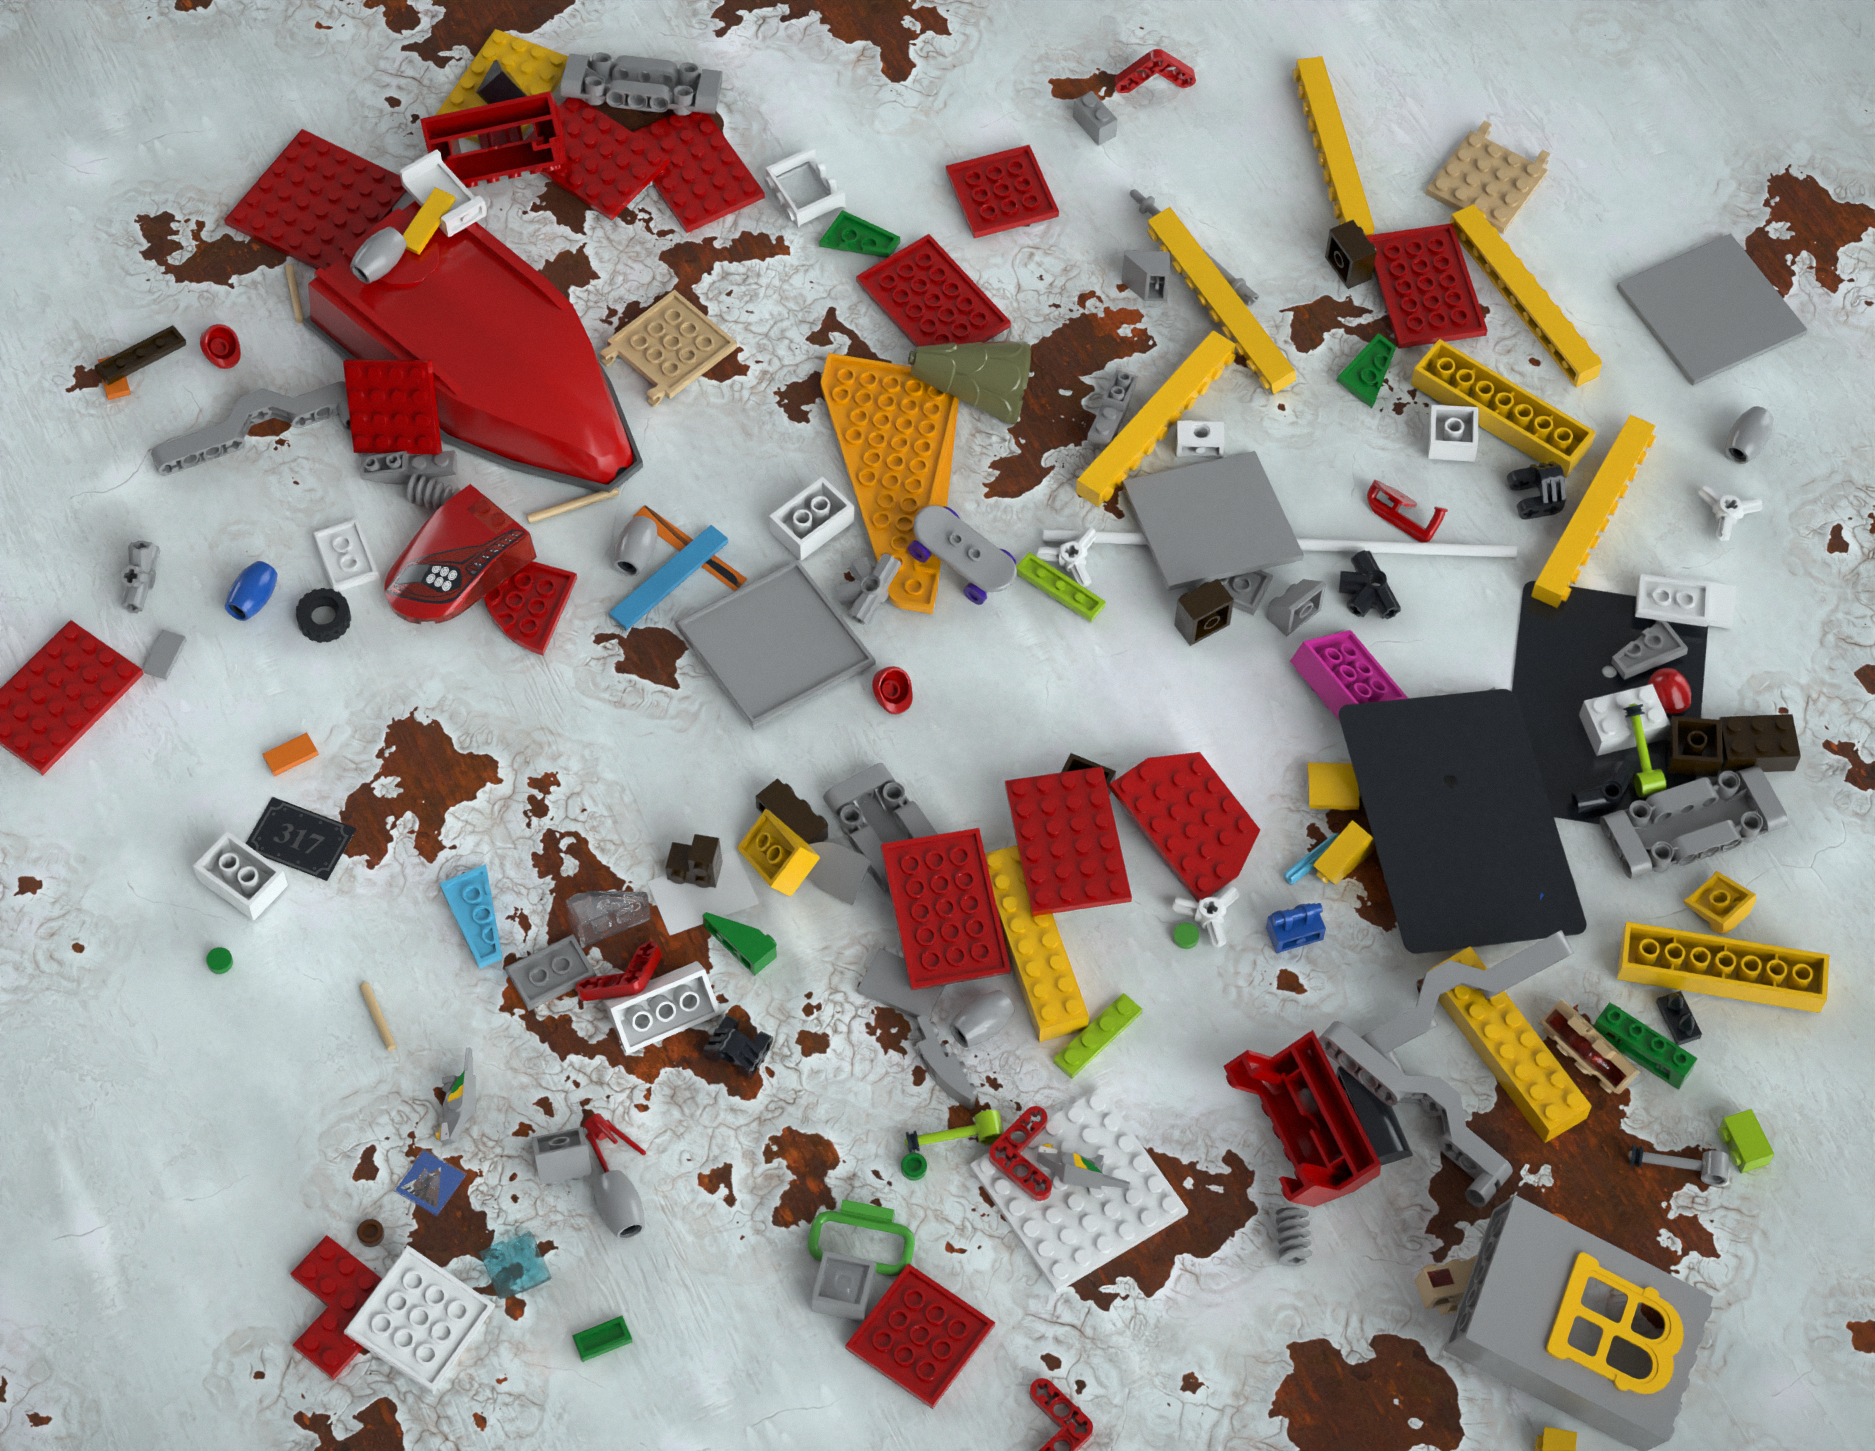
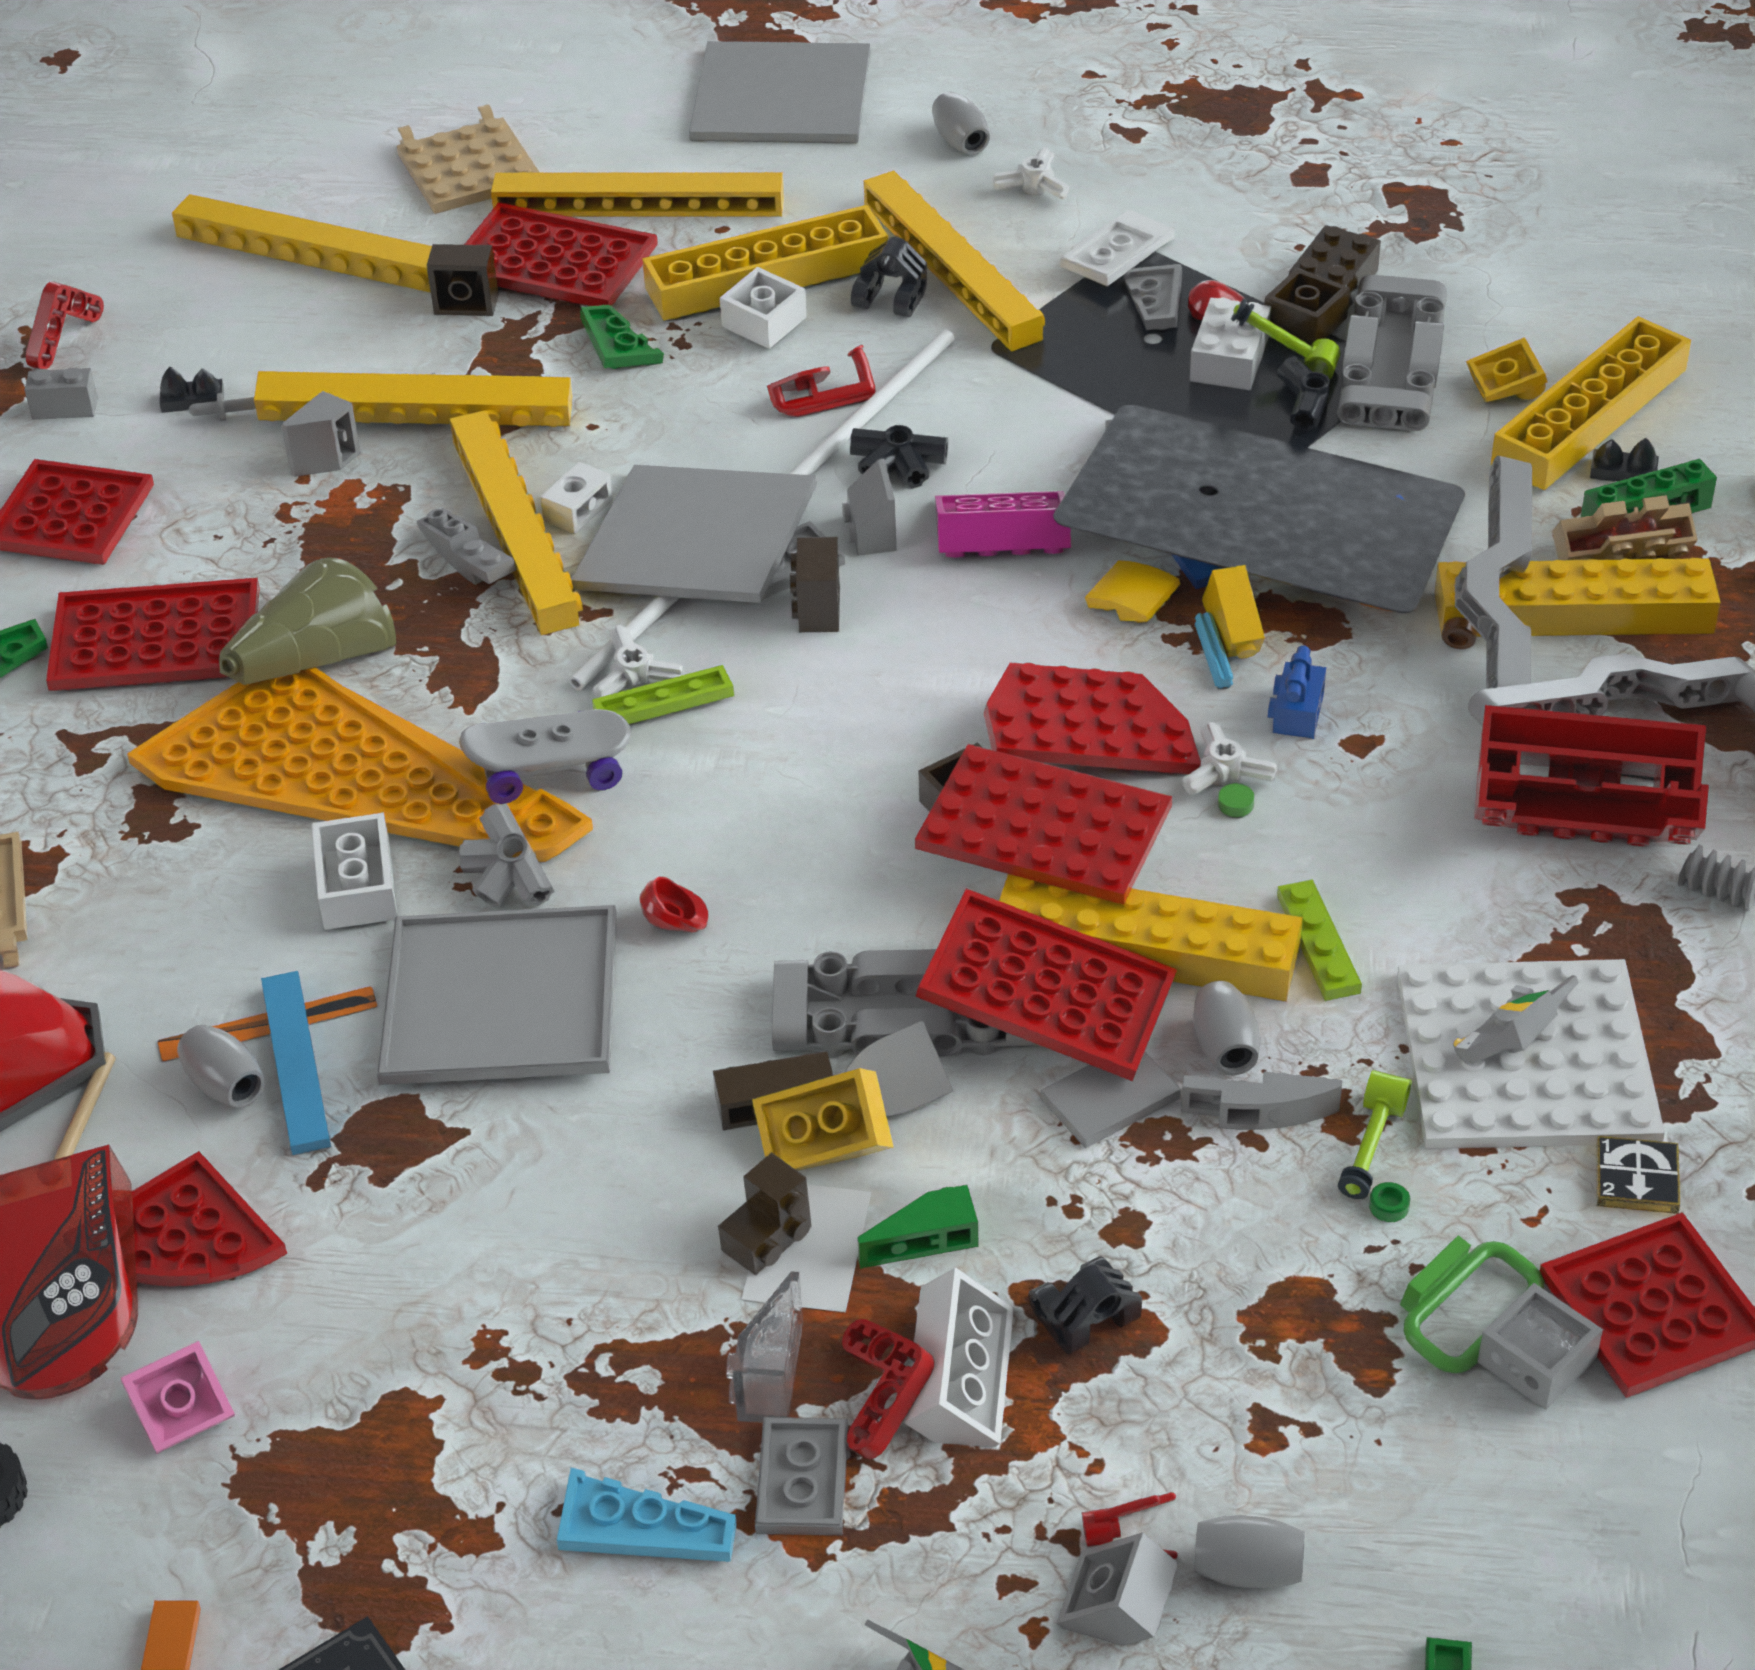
camera: 55 degrees left, 15 degrees down
red beam [989,1106,1052,1201] -> none
none -> bright pink slope [121,1341,235,1454]
none -> black tile [159,367,224,413]
none -> tile [1596,1136,1680,1214]

